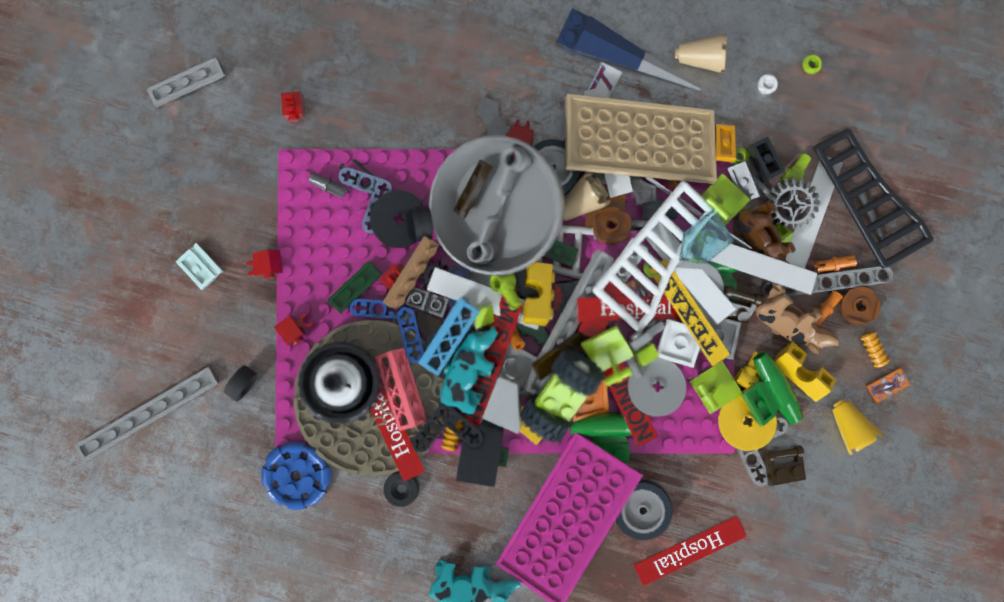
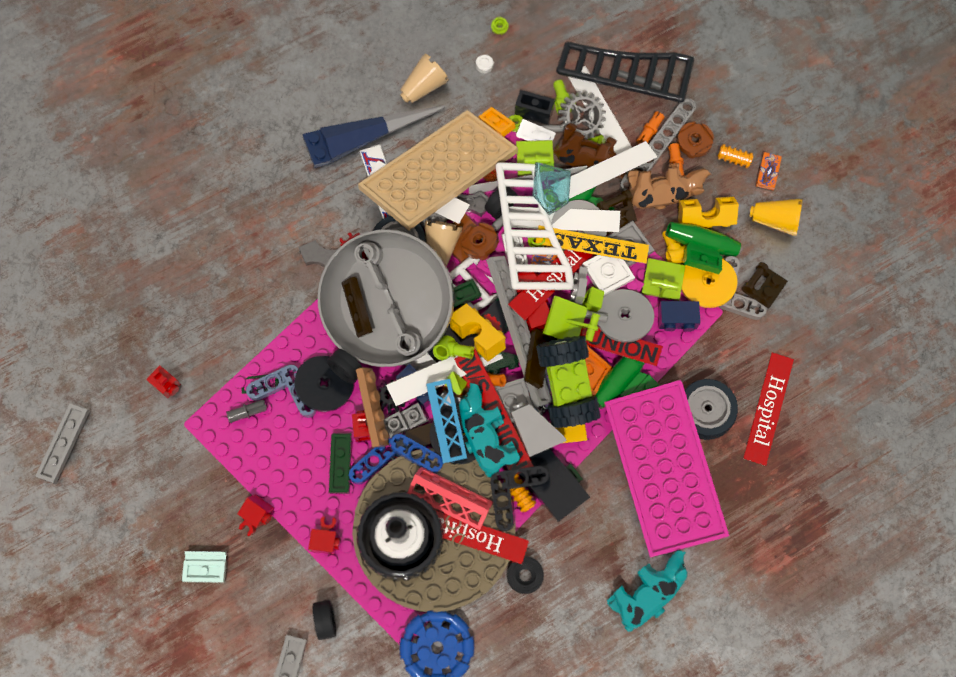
camera: 45 degrees left, 15 degrees down
none -> dark blue brick [658,301,700,332]

